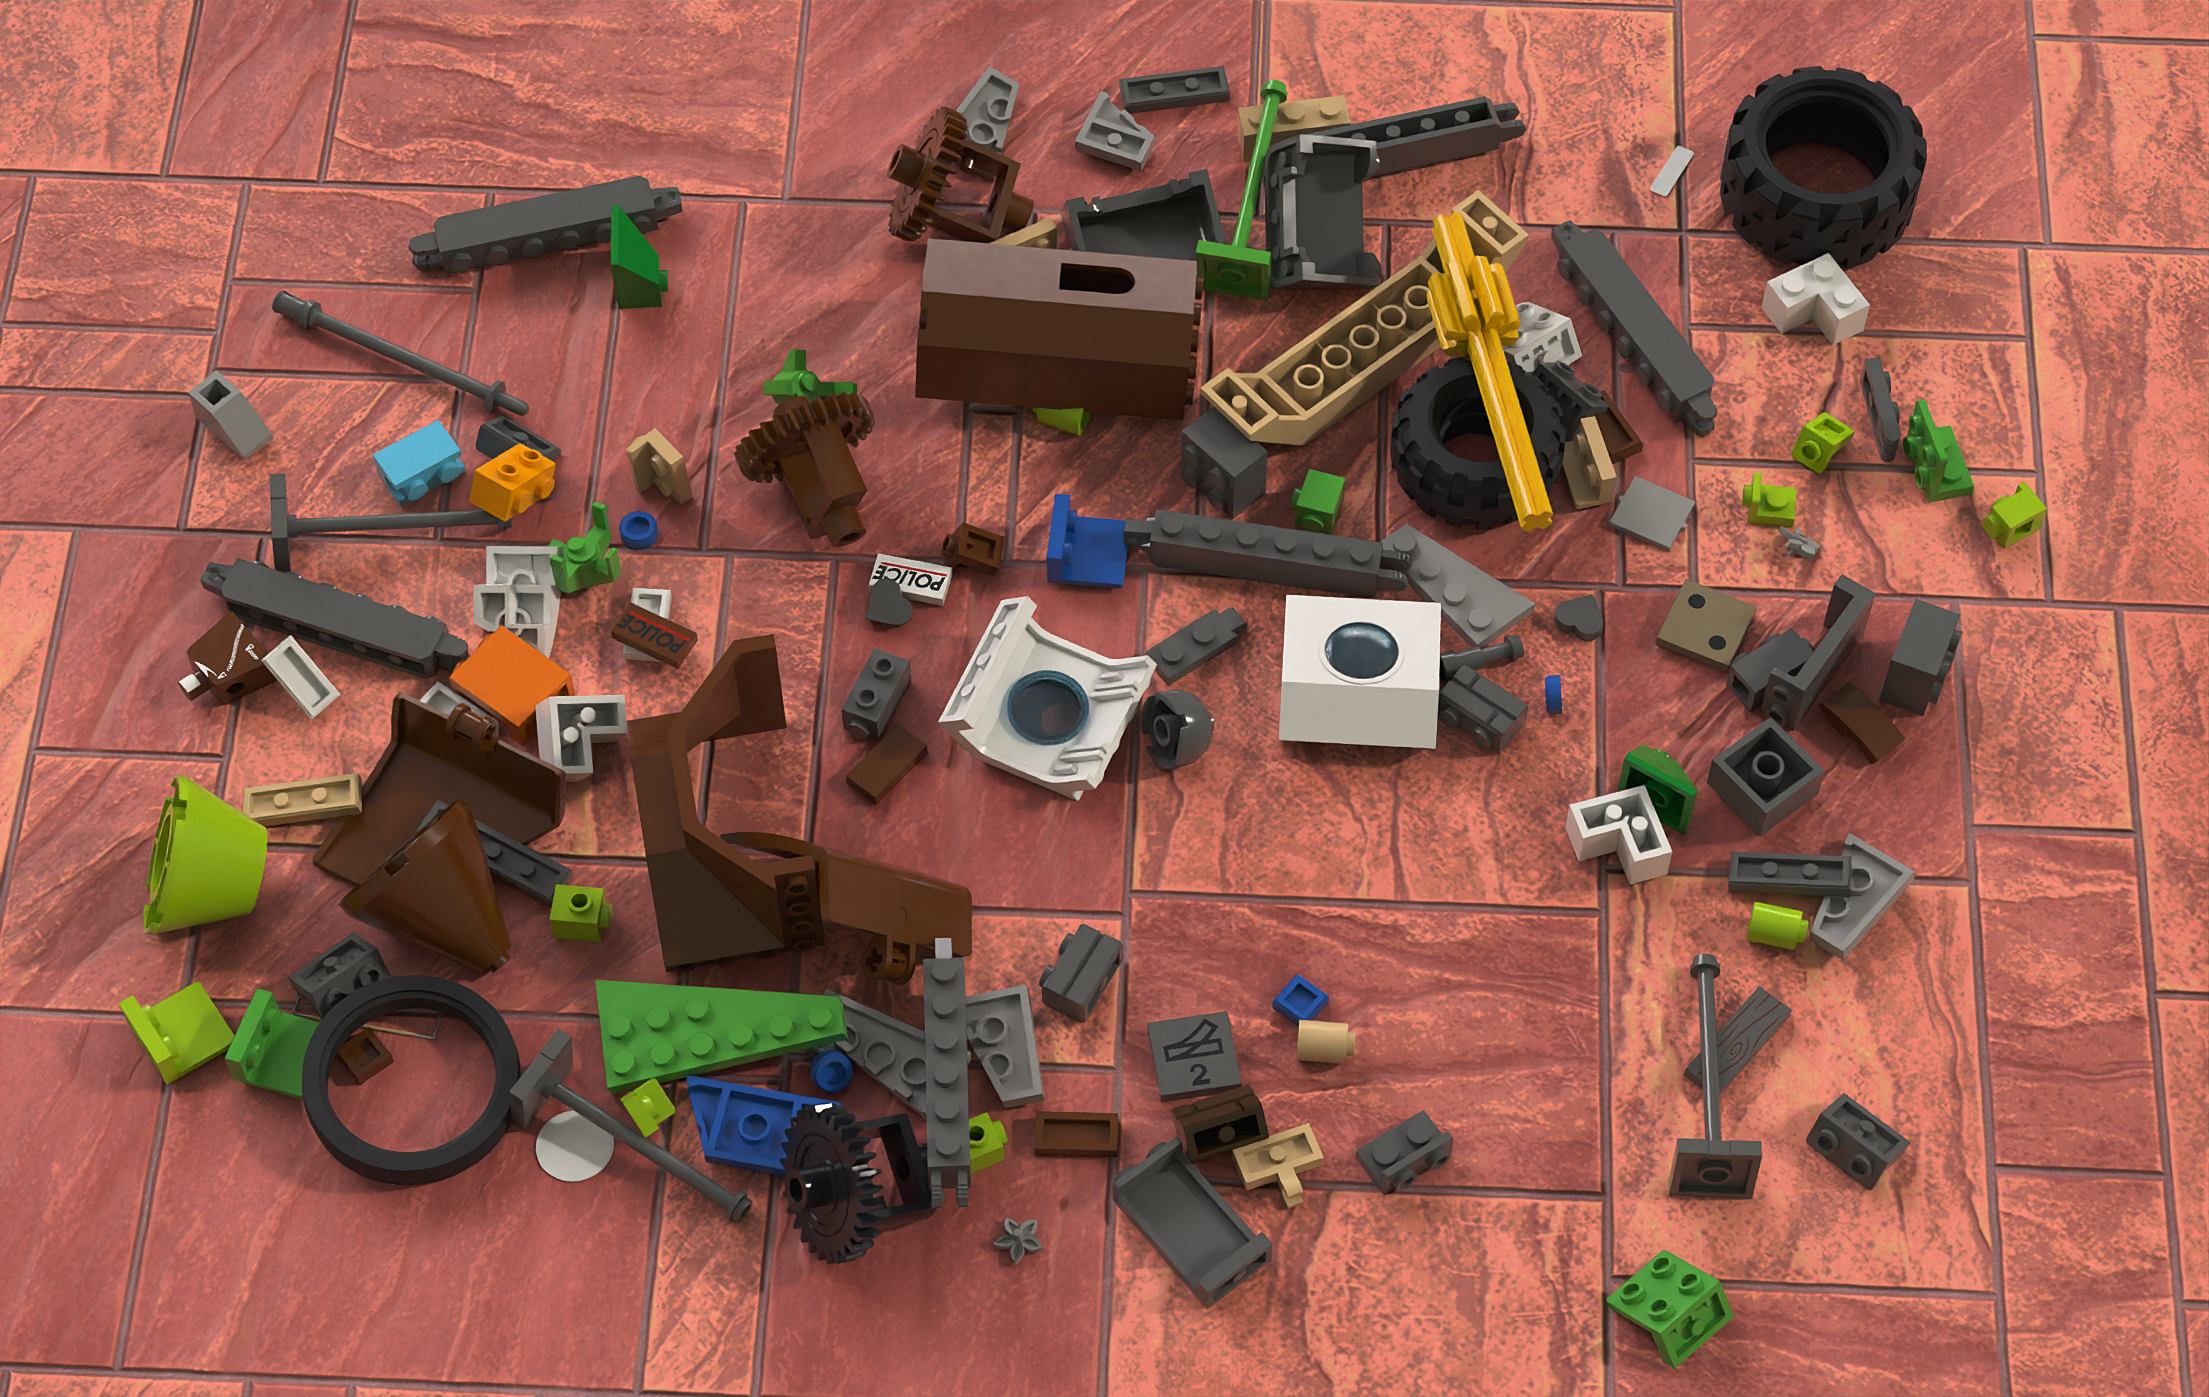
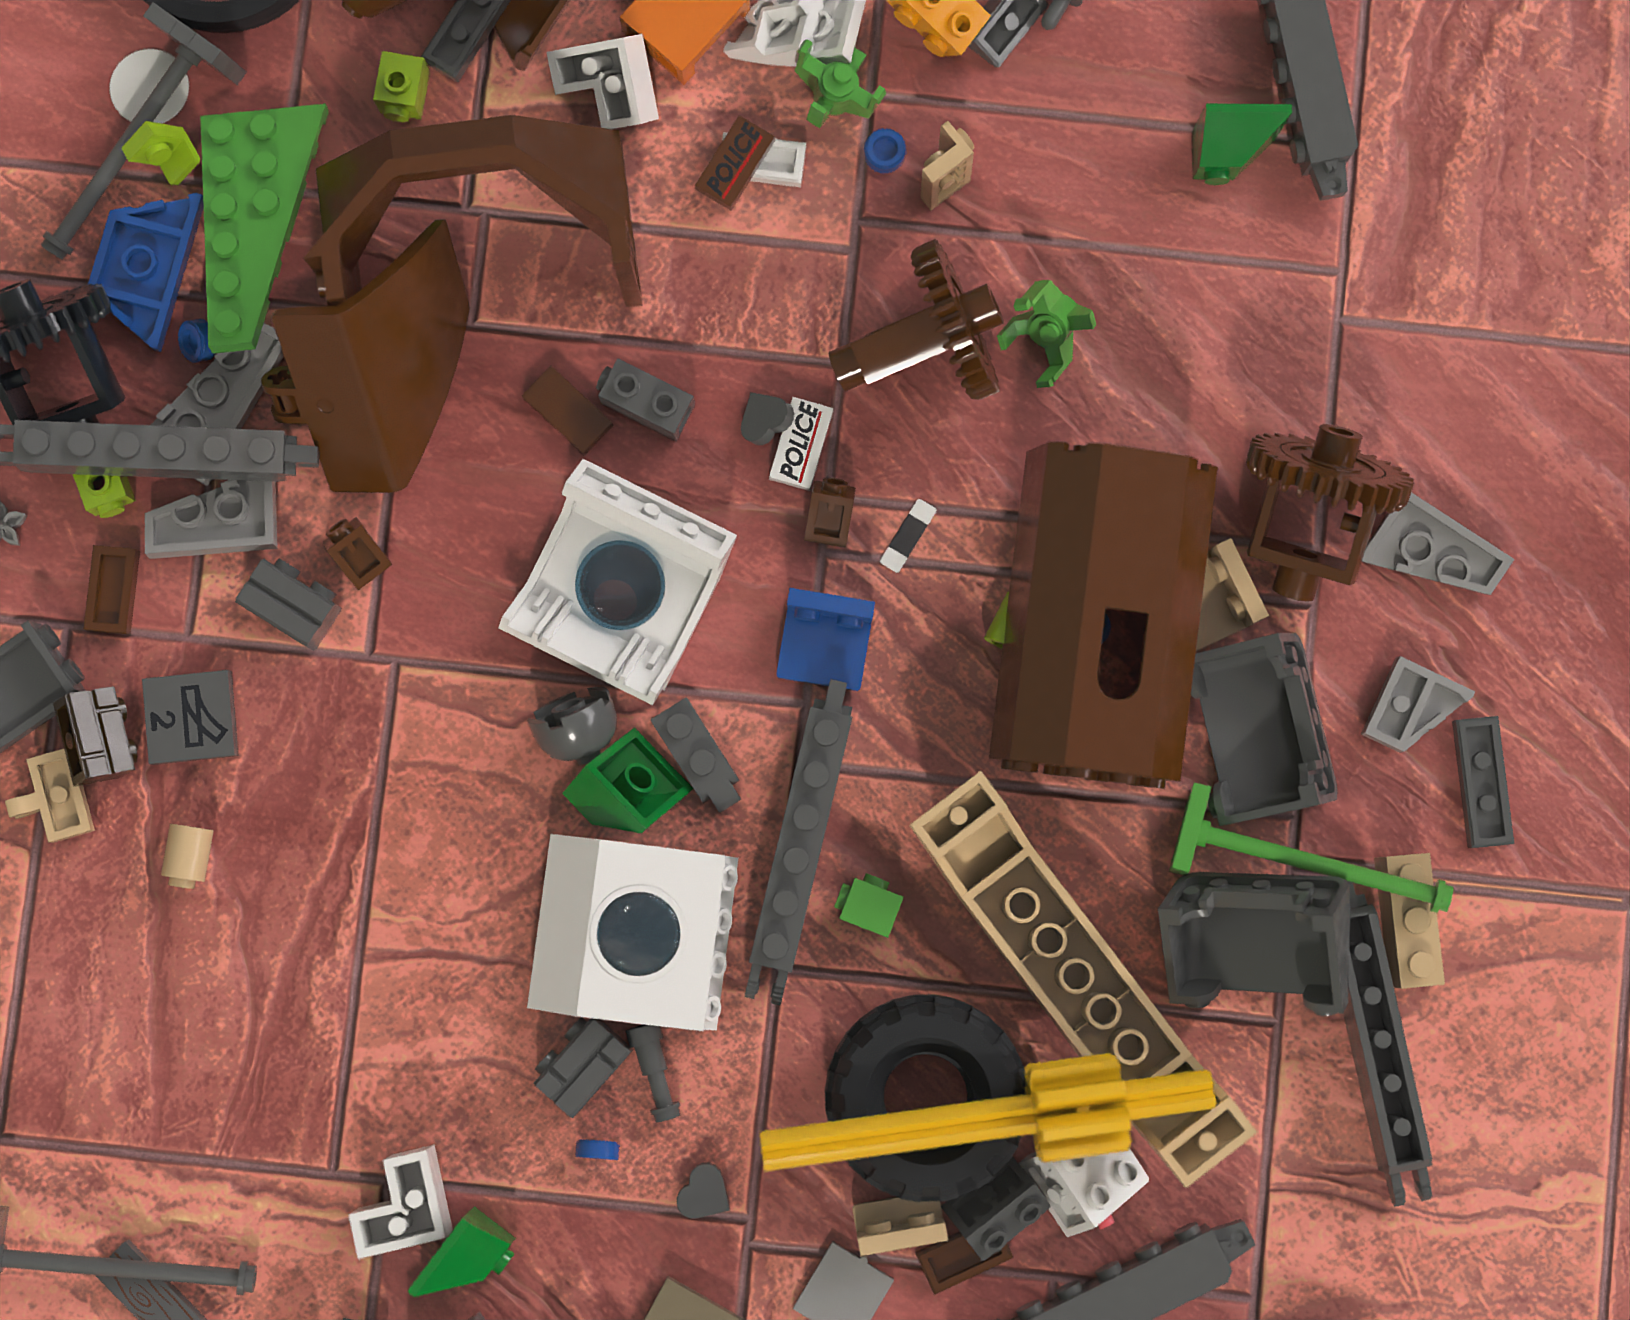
camera: 90 degrees right, 25 degrees up
dark grey brick [1181,407,1268,519] -> none
blue tile [1272,974,1329,1027] -> none
dark grey bracket [1355,1110,1454,1195] -> none
light grey wing [1380,523,1535,649] -> none
none -> reddish brown bracket [323,517,392,590]
none -> green slope [562,727,694,834]
none -> sticker [880,499,936,573]

